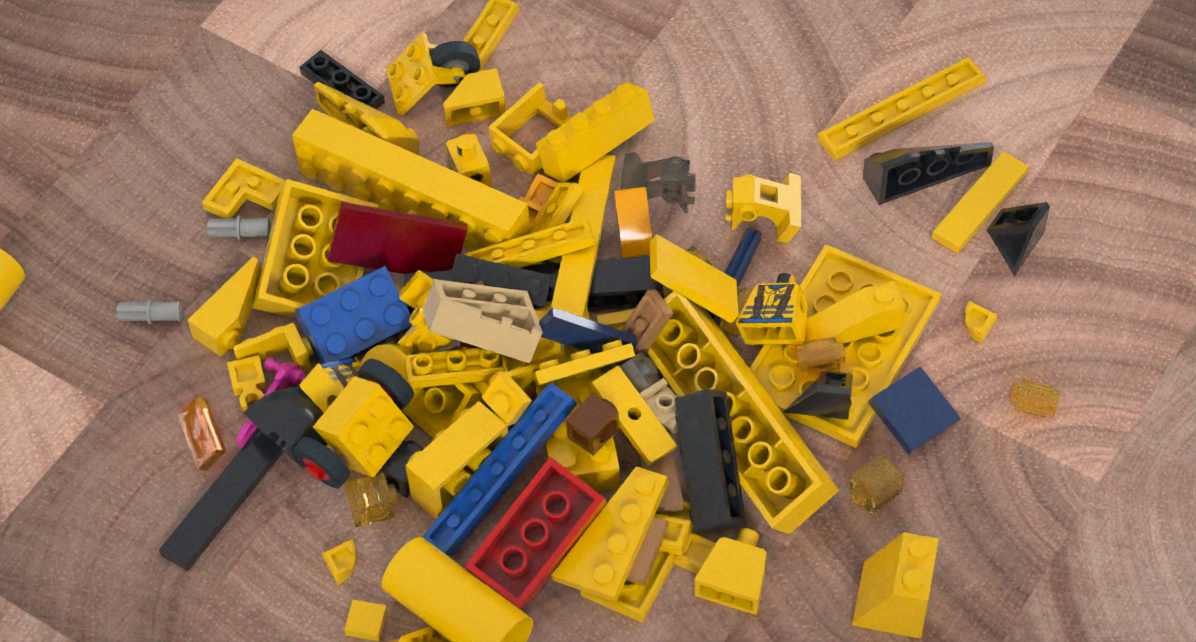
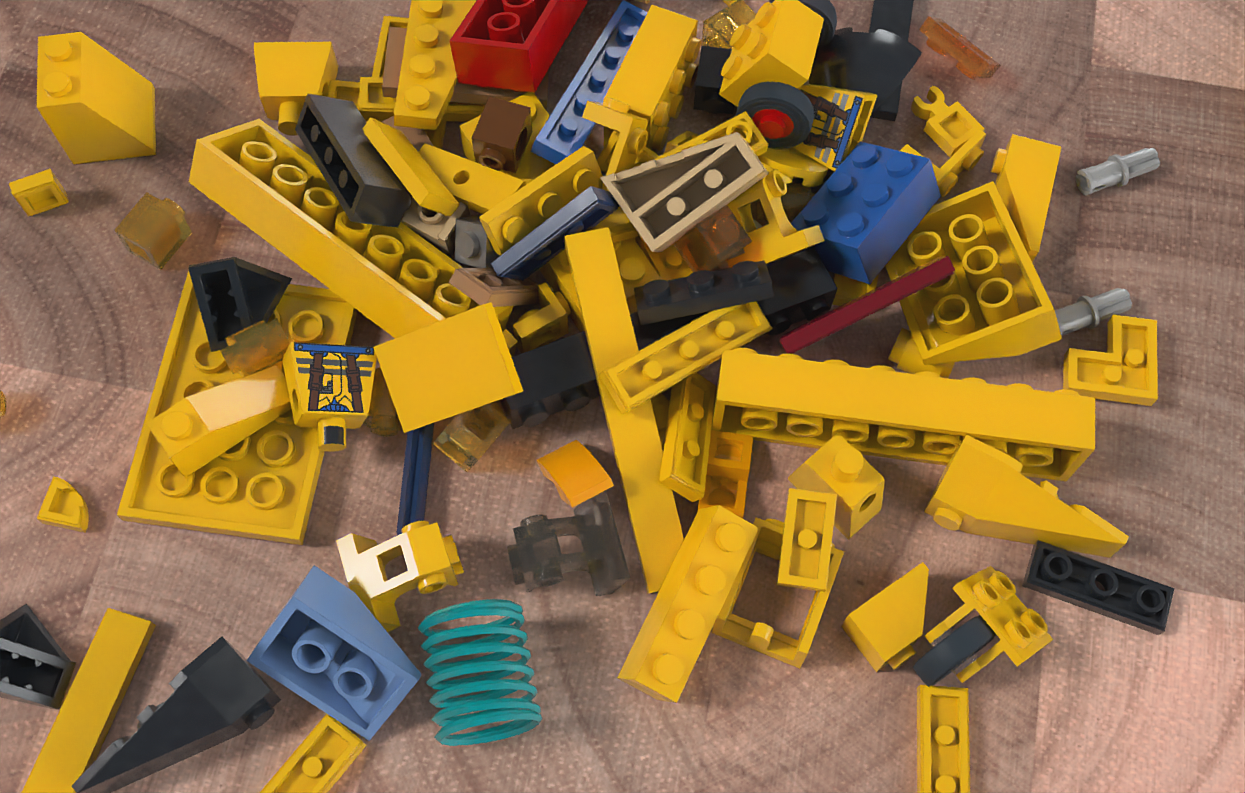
camera: 155 degrees right, 10 degrees up
dark pink piece [235,358,307,448] -> none
dark blue tile [868,366,961,455] -> none
none -> yellow tile [9,169,69,217]
none -> medium blue slope [246,565,422,741]
none -> yellow tile [363,117,460,216]
none -> teal piece [418,599,543,746]
none -> yellow plate [777,488,837,592]

